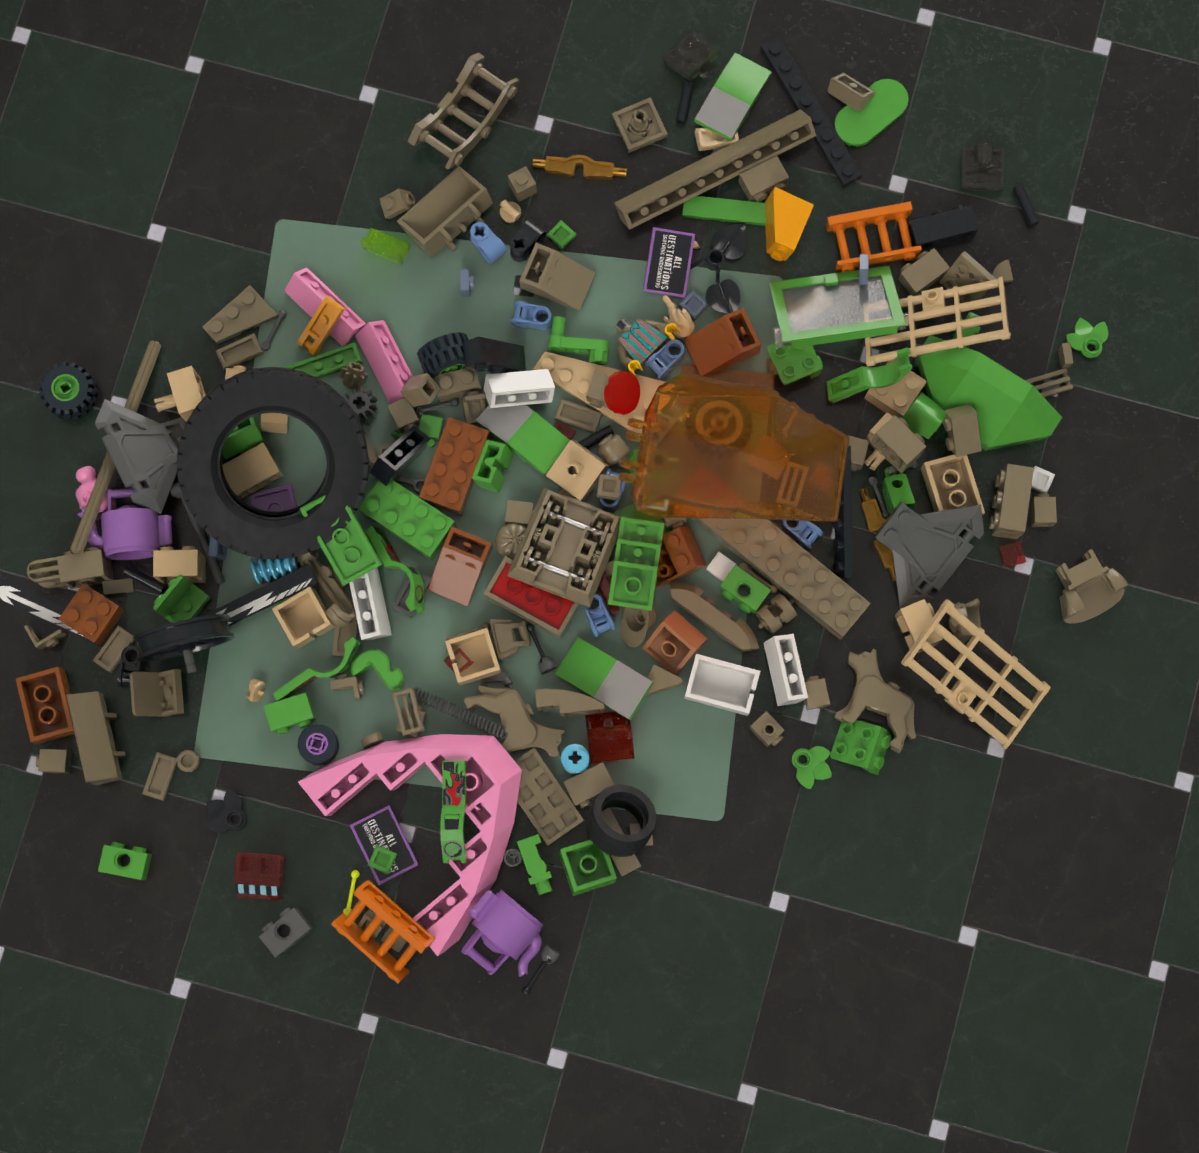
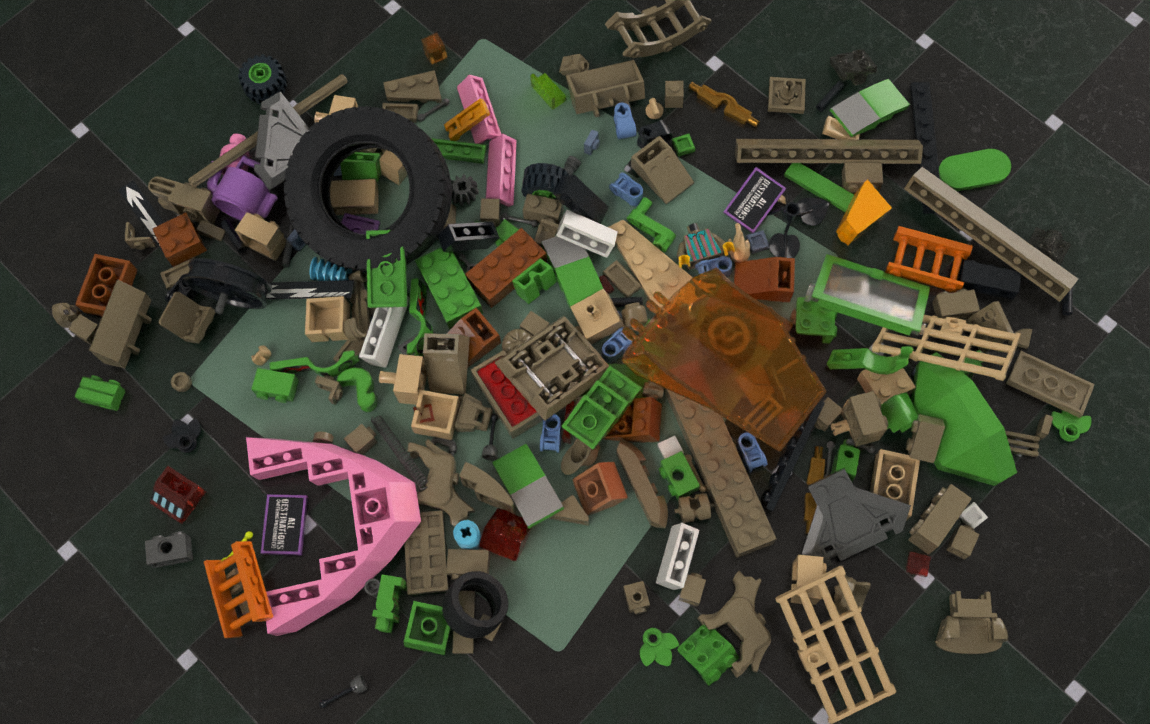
camera: 30 degrees right, 10 degrees down
bright green brick [98,842,152,881] -> none
dark tan tile [142,752,177,801] -> none
bright green bracket [153,575,211,623] -> none
black wheel [297,724,339,765] -> none
dark tan gear [339,362,368,389] -> none
bright green tile [368,845,397,874] -> none
dark tan tile [391,687,425,737] -> none
dark tan brick [400,373,440,407] -> none
piece [440,761,467,863] -> none
medium lavender piece [462,890,543,977] -> none
dark tan brick [586,372,609,408] -> none
dark tan plate [597,474,621,500] -> none
red tile [604,371,640,415] -> none
white piece [684,654,760,716] -> none
dark tan slope [827,73,875,111] -> none
sand blue tile [859,254,869,285] -> none
none -> dark tan rock [52,303,82,328]
none -> bright green brick [75,375,125,411]
none -> tan brick [379,354,427,405]
none -> clear orange brick [421,32,447,64]
none -> dark tan slope [423,333,470,394]
none -> dark grey pin [563,156,581,175]
none -> dark tan brick [904,167,1078,302]
none -> dark tan tile [1006,351,1095,418]

